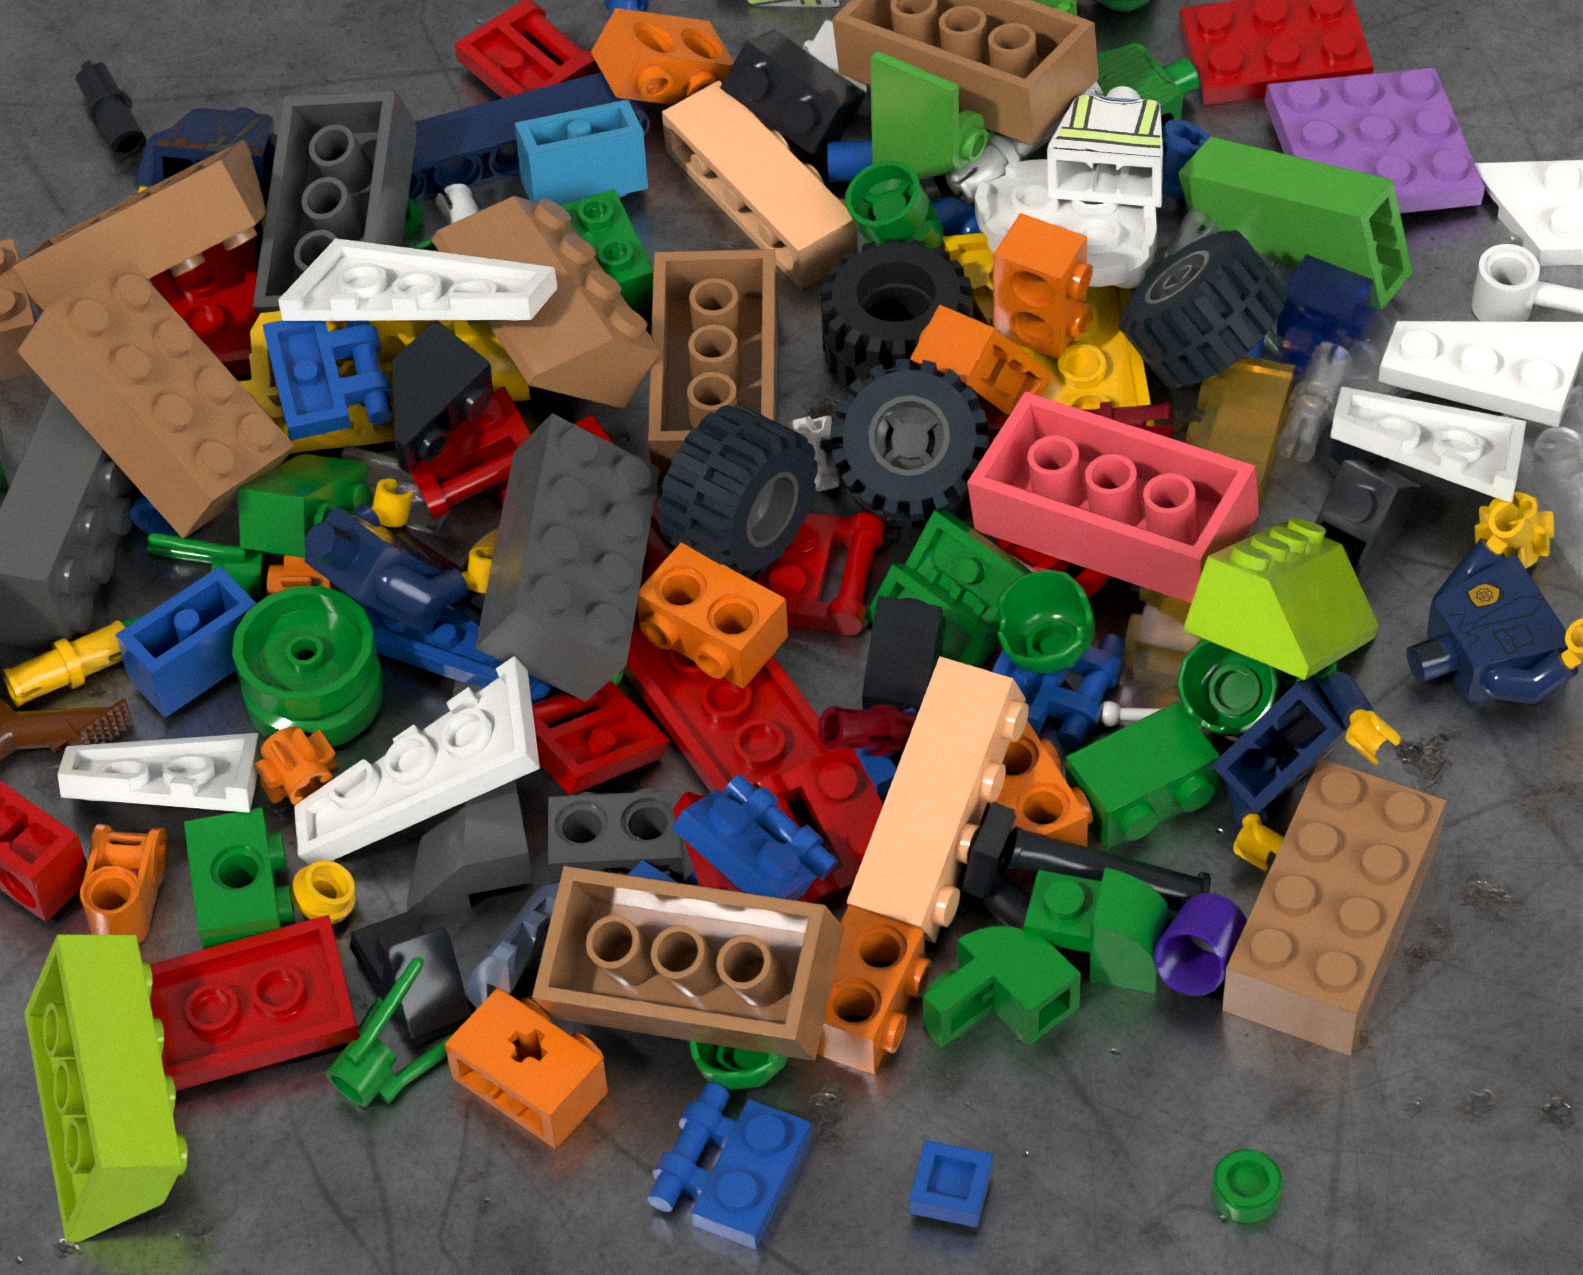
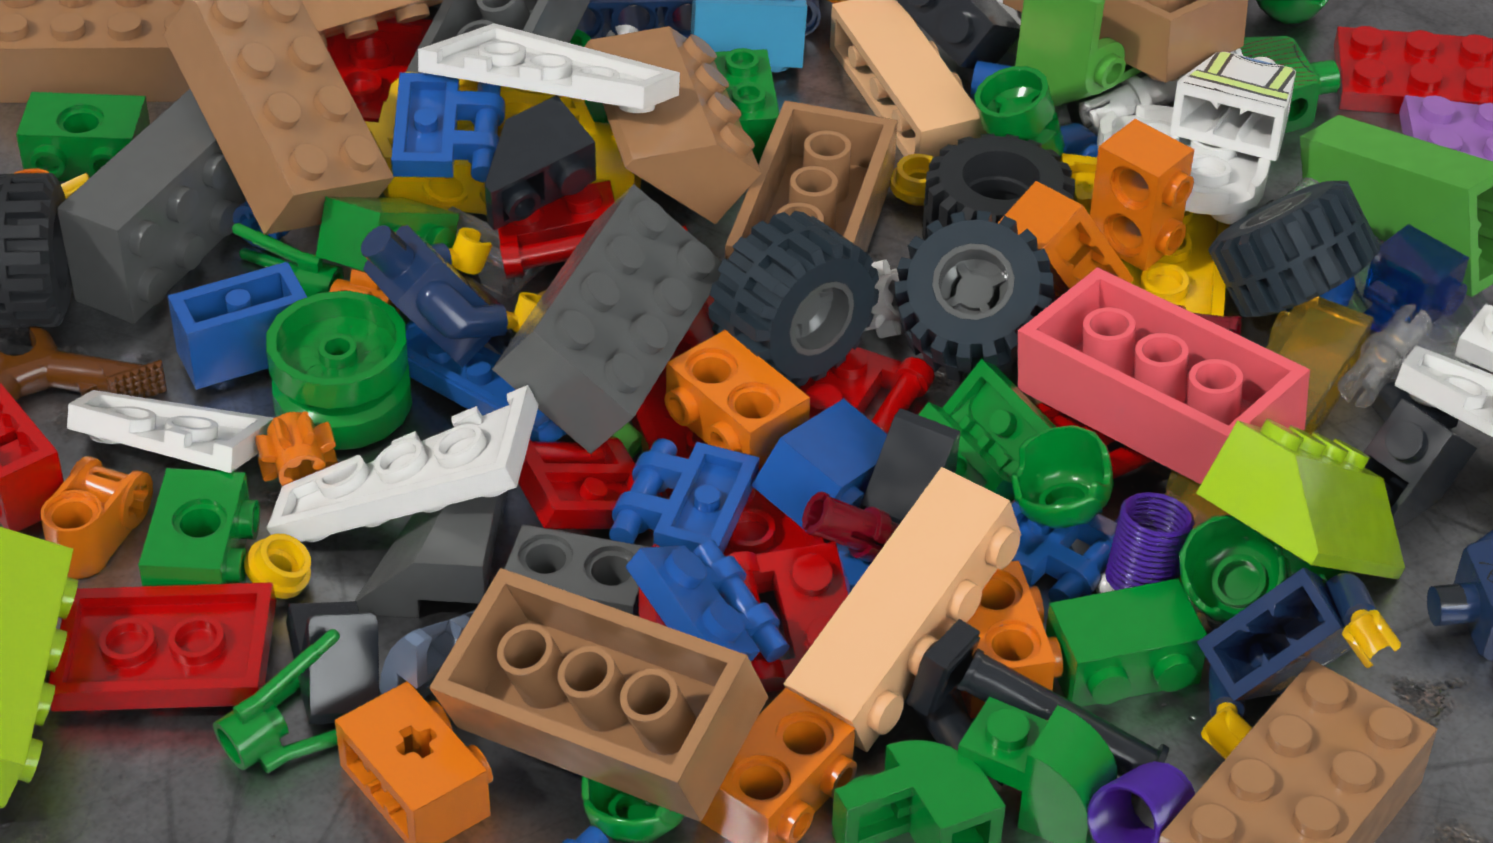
camera: 10 degrees right, 10 degrees down
yellow pin [1,620,125,708] -> none
blue bush [1162,120,1210,199] -> none
none -> blue plate [609,438,760,554]
none -> blue brick [751,399,887,531]
none -> yellow plate [890,154,933,206]
none -> dark purple piece [1105,492,1195,590]

